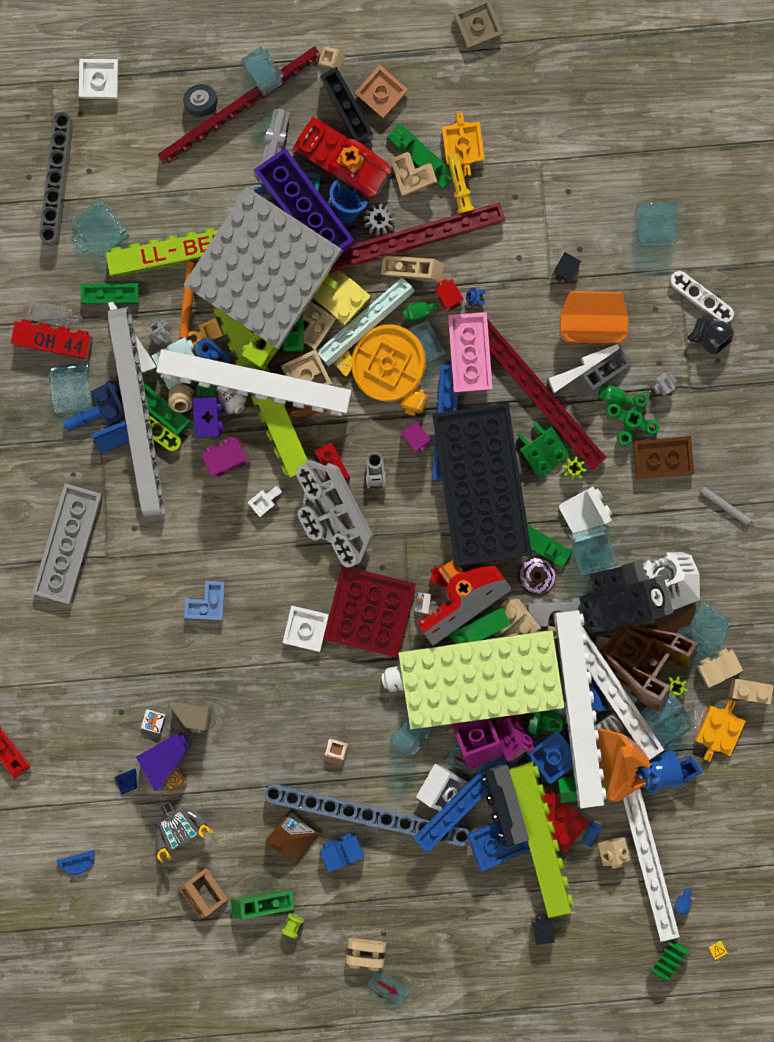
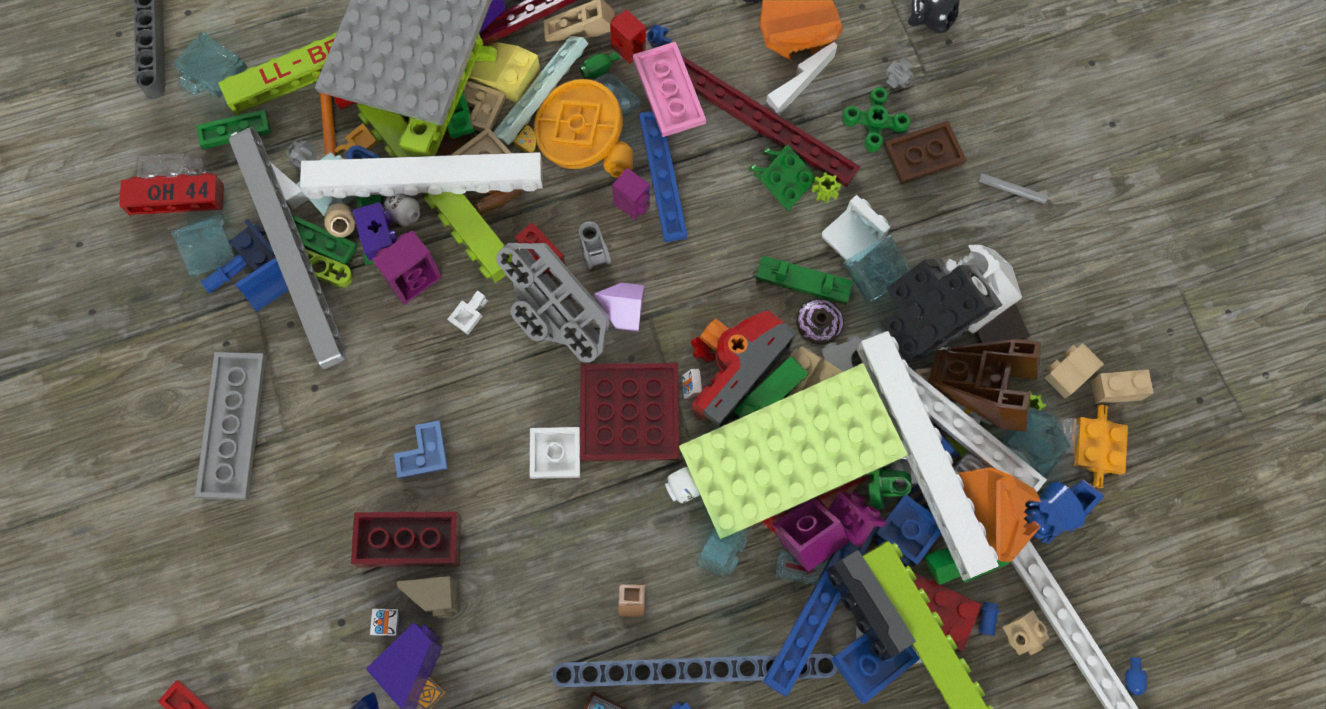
camera: 15 degrees left, 15 degrees down
white slope [416,764,469,811] -> none
black plate [432,402,532,567] -> none
dark grey slope [571,349,631,398] -> none
green plant [598,385,633,405] -> none
clear light blue bracket [677,601,730,658] -> none
none -> dark red brick [351,512,461,567]
none -> lavender slope [594,283,645,331]

